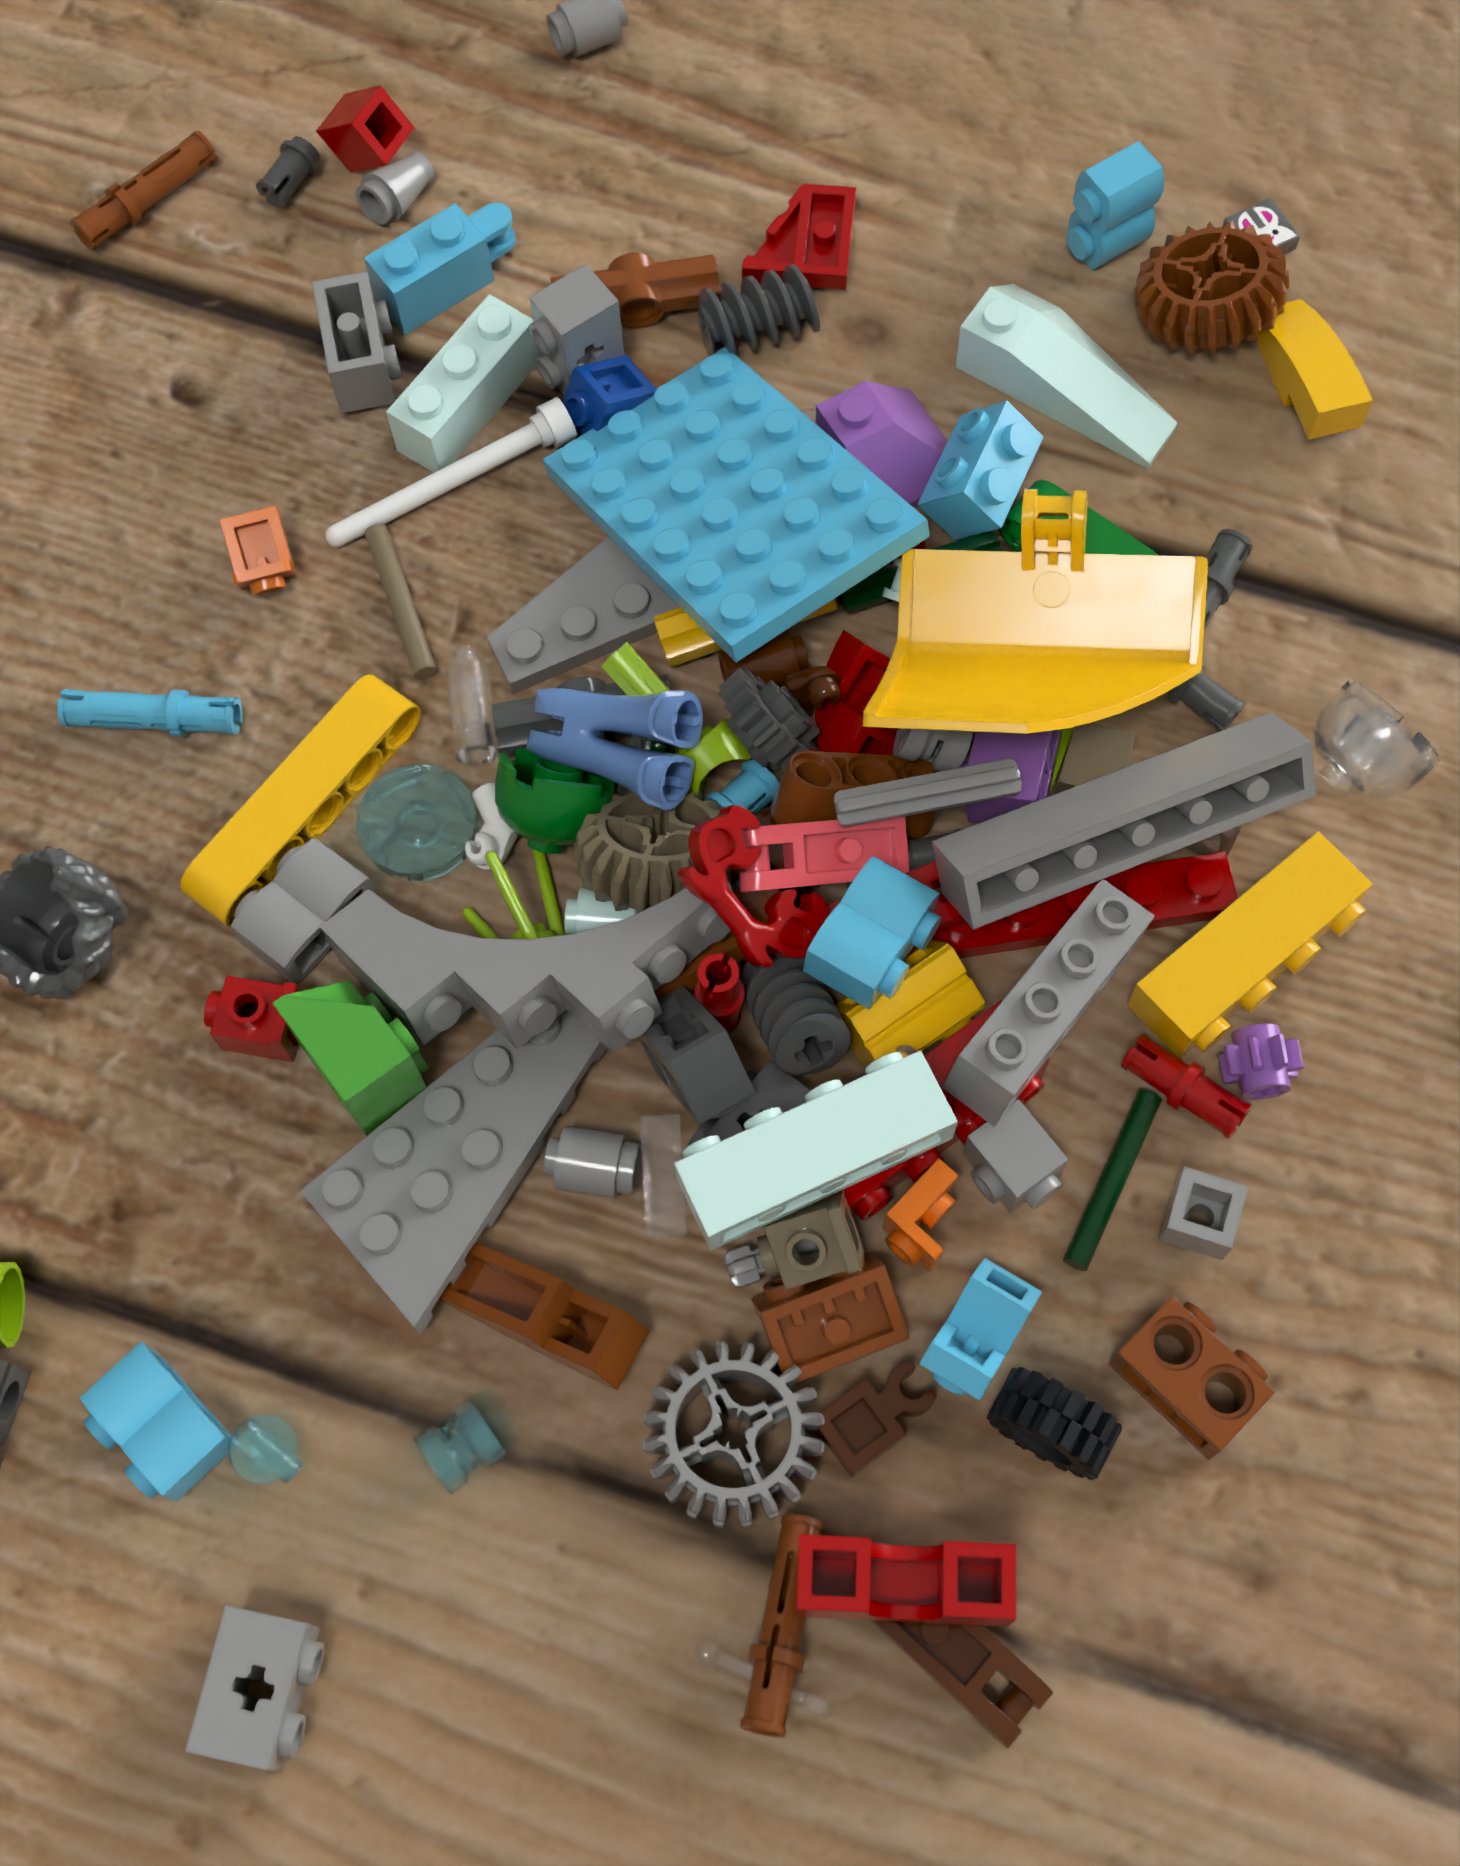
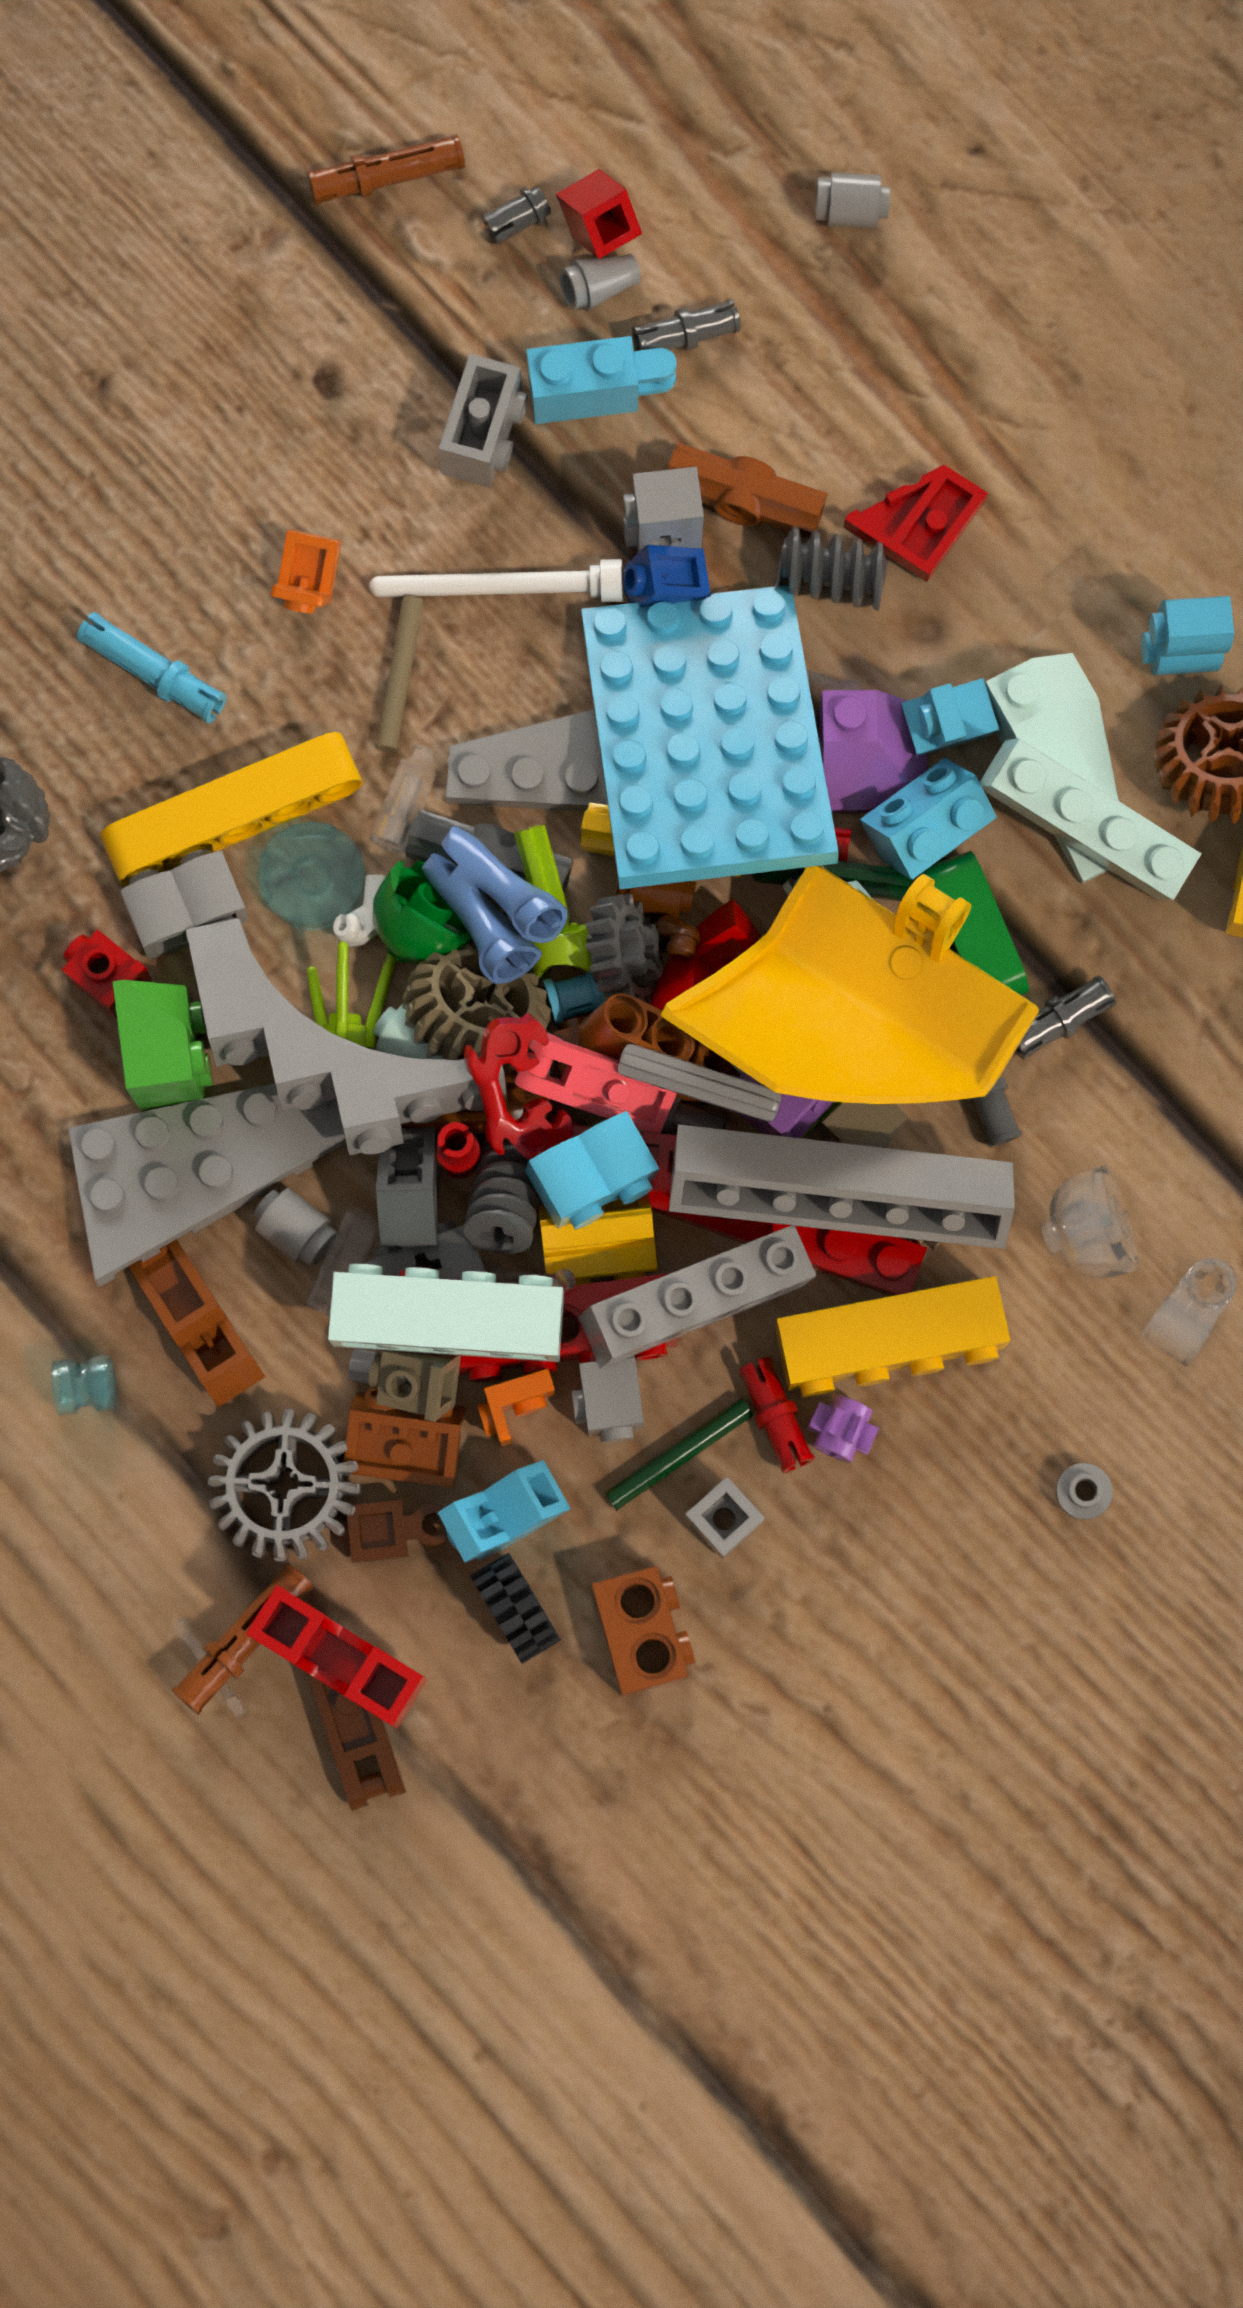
camera: 25 degrees right, 10 degrees up
light aqua brick [386,294,539,473] -> none
none -> dark grey pin [631,299,741,351]
none -> medium azure brick [901,678,999,756]
none -> light aqua brick [980,738,1202,900]

